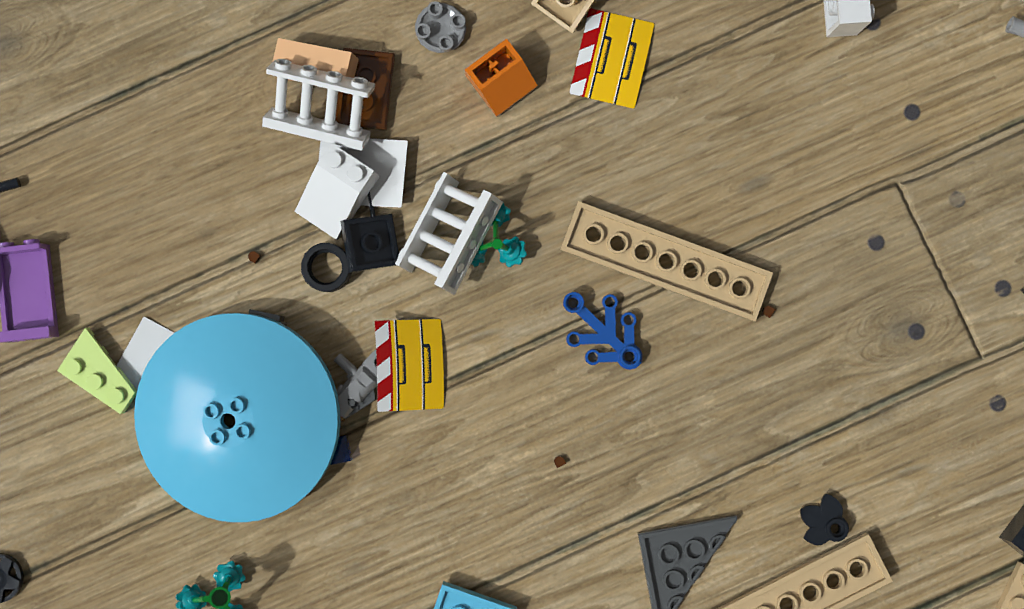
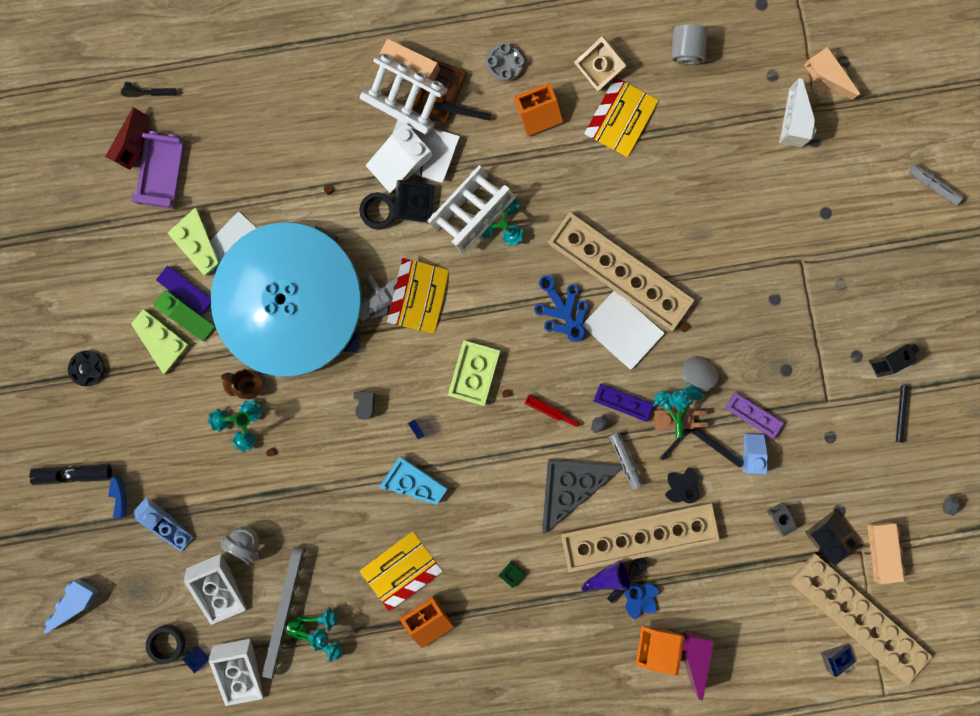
camera: 15 degrees right, 0 degrees up
none -> yellowish green wing [131,309,189,375]
none -> bright green slope [153,290,215,342]
none -> dark purple tile [156,265,211,316]
none -> reddish brown hair [221,368,264,399]
none -> dark grey leg [354,392,375,420]
none -> clear blue tile [408,419,425,439]
none -> black bar [434,102,491,121]
none -> yellowish green plate [448,340,500,406]
none -> red axle [524,394,579,427]
none -> white sticker [583,291,664,370]
none -> dark grey tile [590,415,608,433]
none -> dark purple tile [593,384,653,422]
none -> light grey pin [609,432,644,490]
none -> teal plant [653,384,704,438]
none -> nougat hinge [654,410,709,430]
none -> black hinge [660,429,689,460]
none -> light grey dish [682,357,719,391]
none -> black bar [692,428,744,467]
none -> medium lavender tile [724,392,784,439]
none -> light blue slope [742,434,767,474]
none -> dark grey leg [767,503,797,537]

